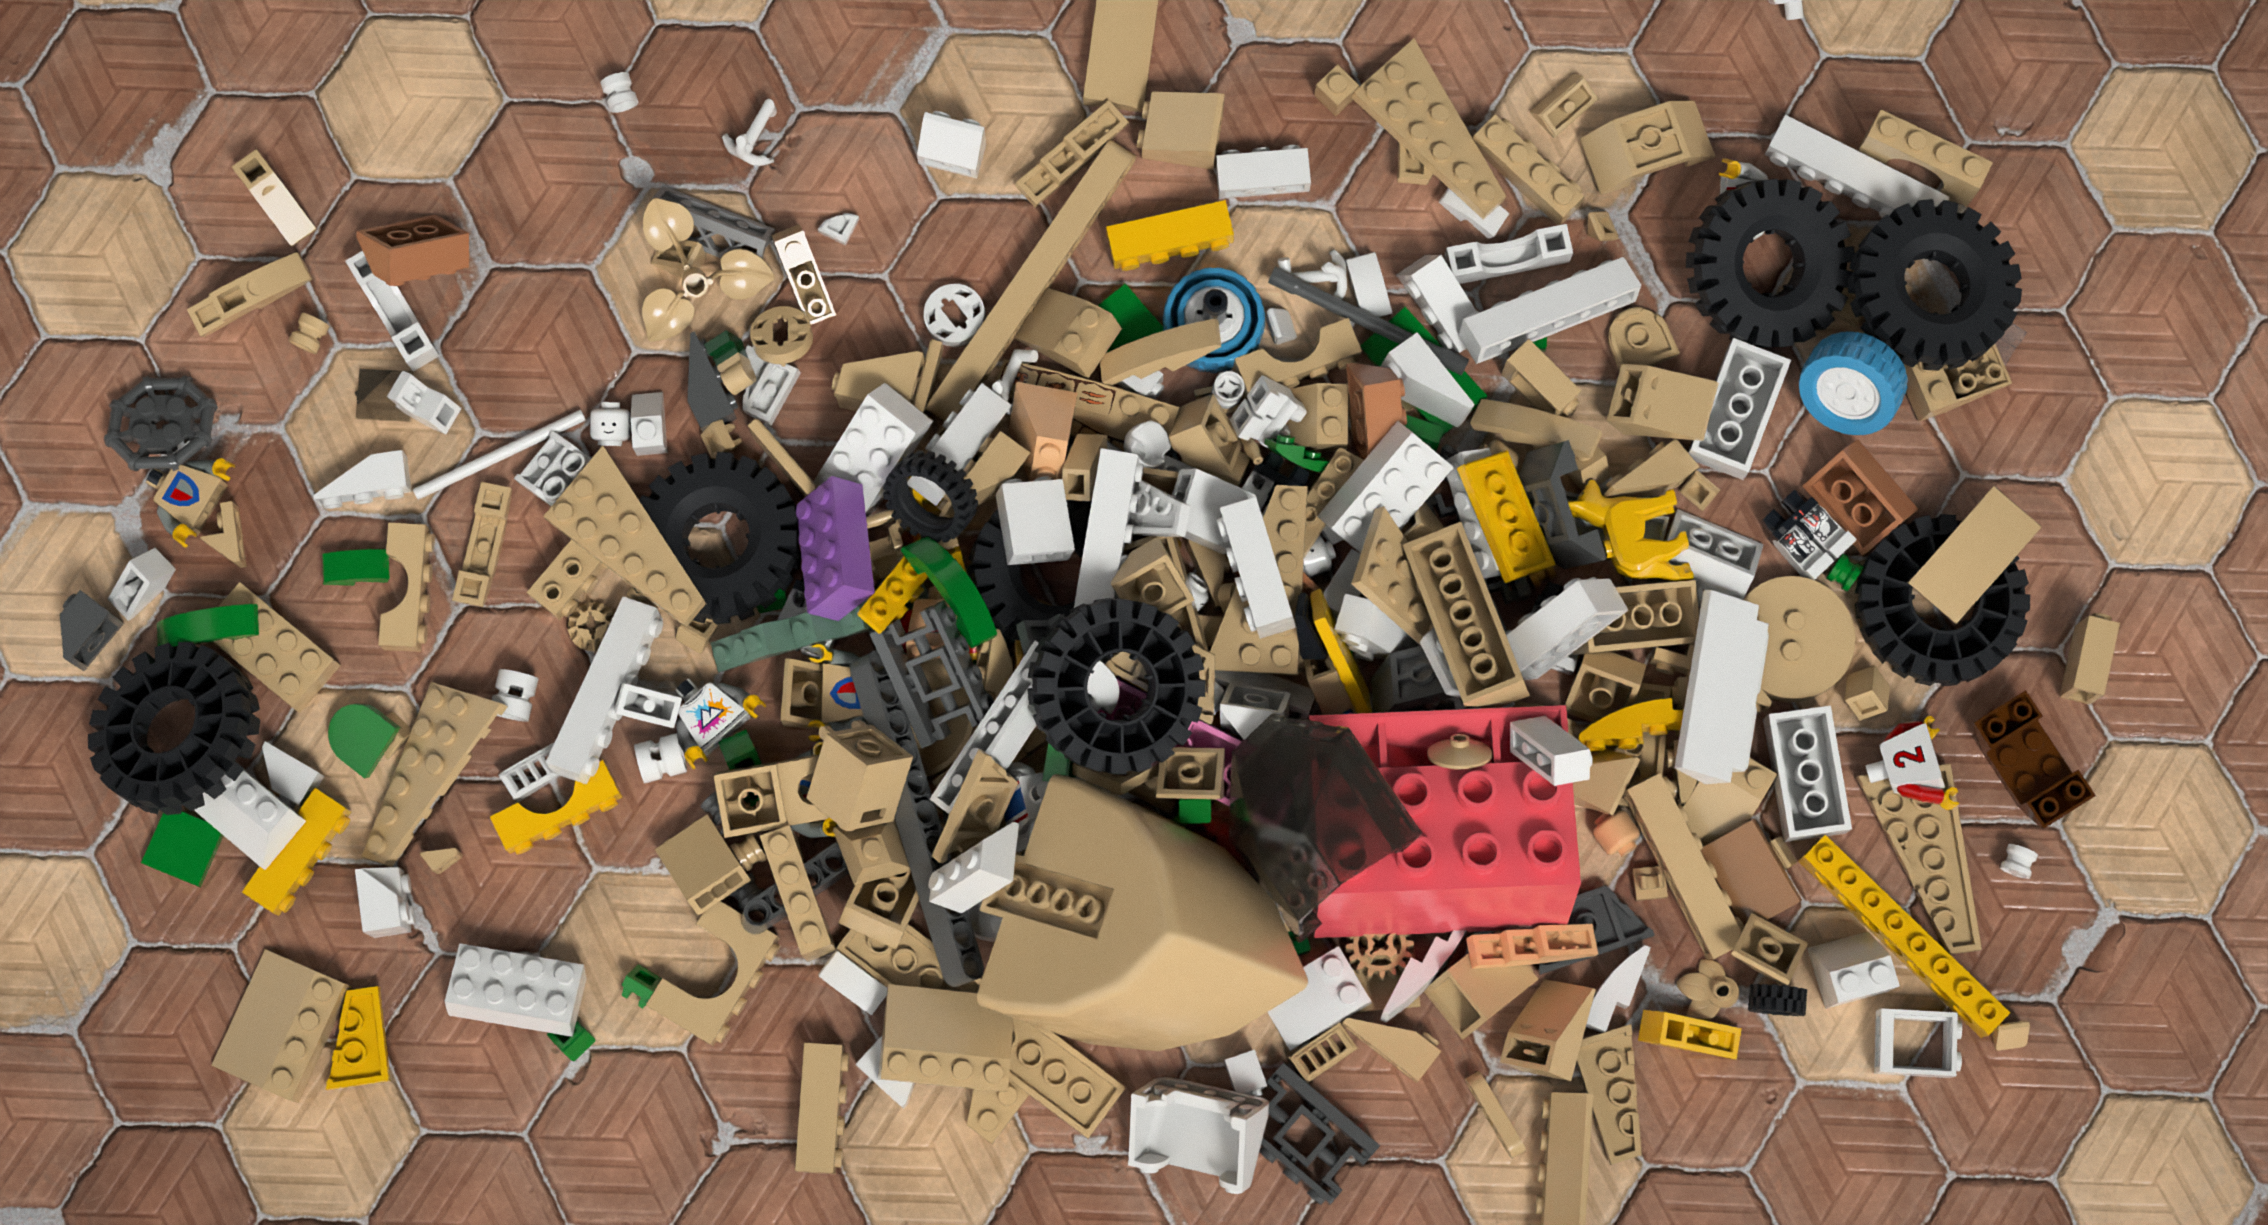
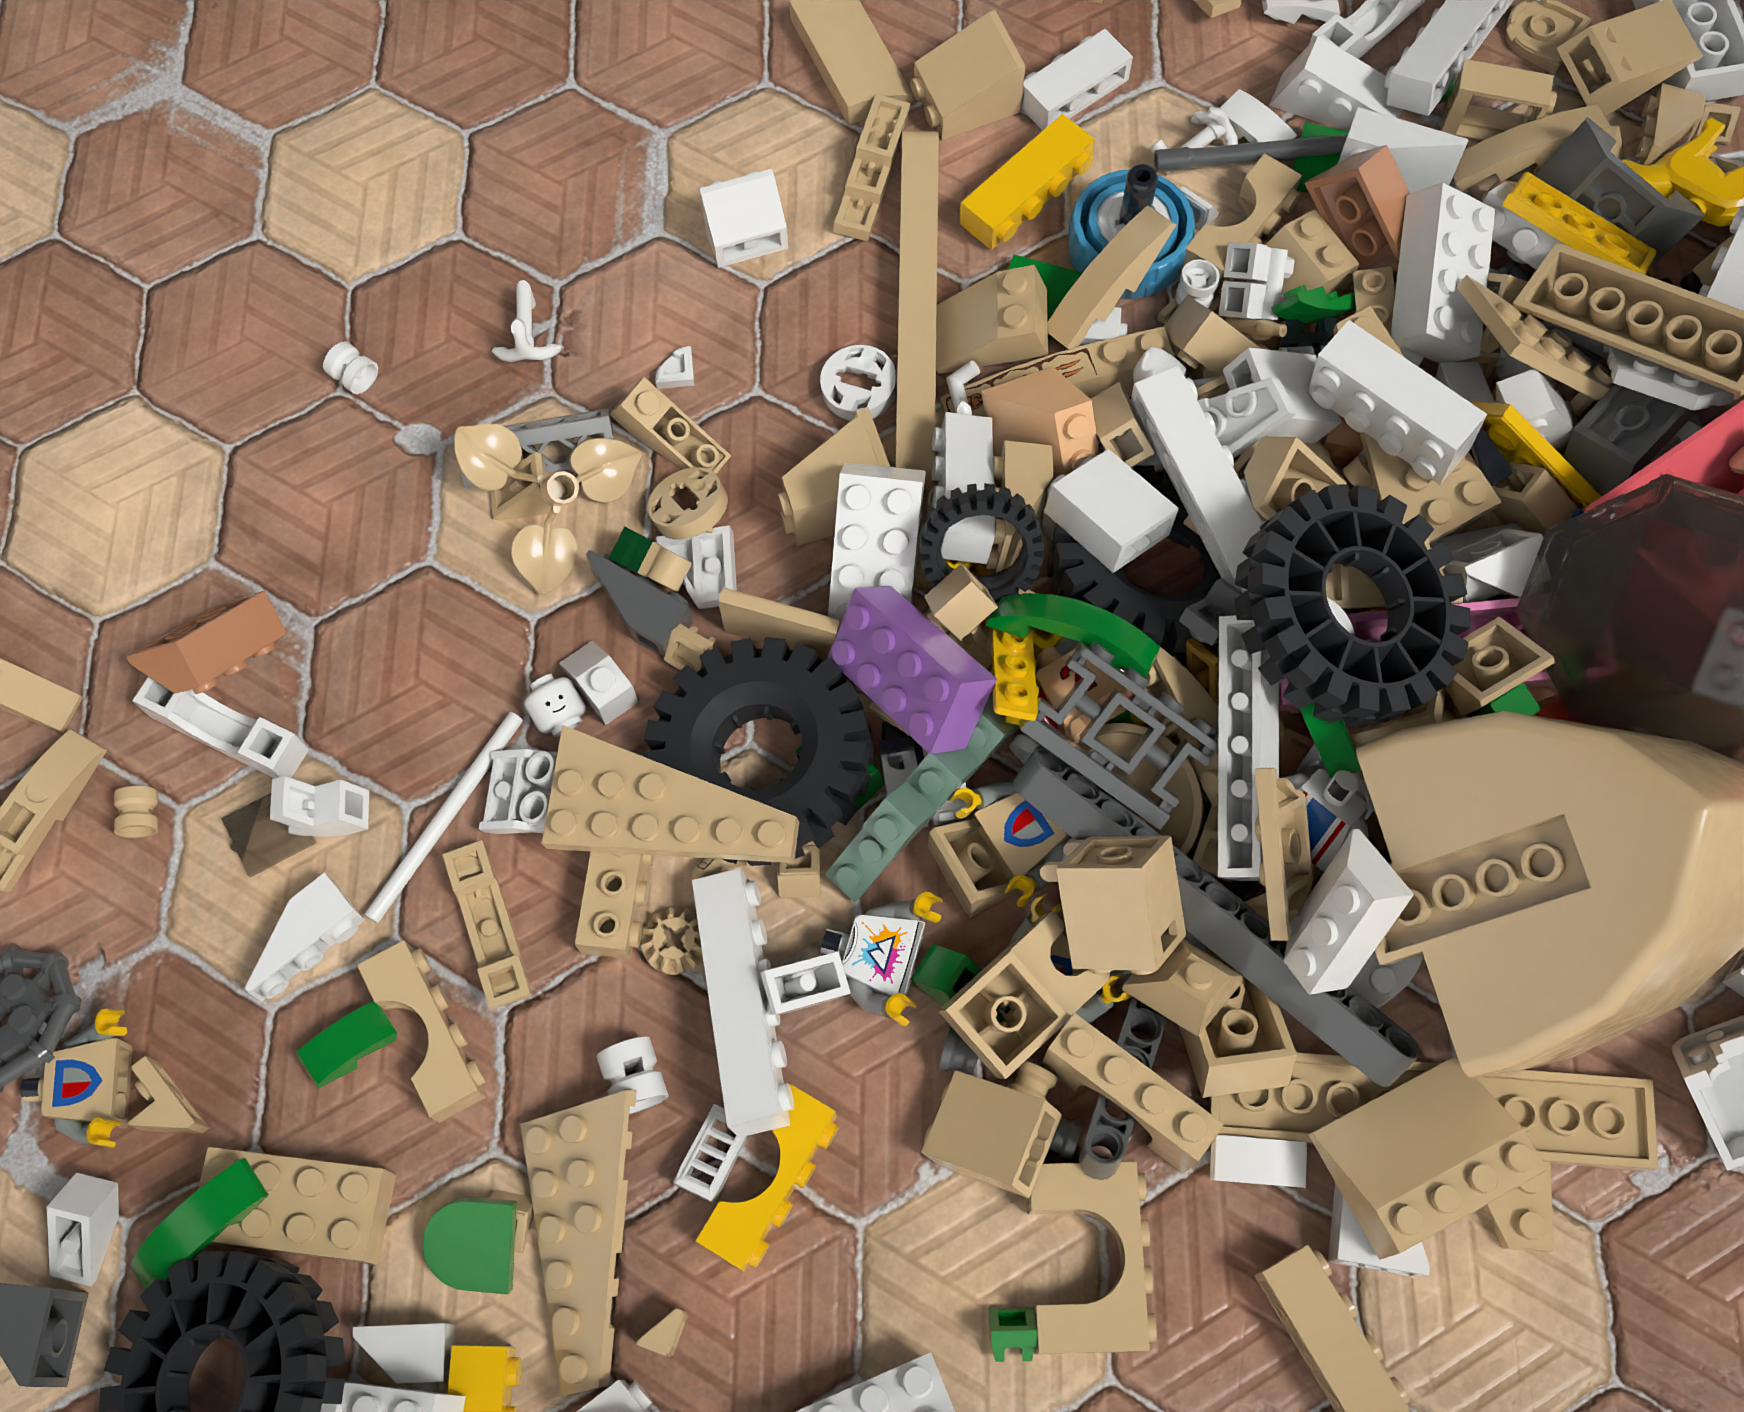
camera: 30 degrees left, 10 degrees down
white wheel [634,733,687,783] -> none
none -> tan brick [924,564,998,641]

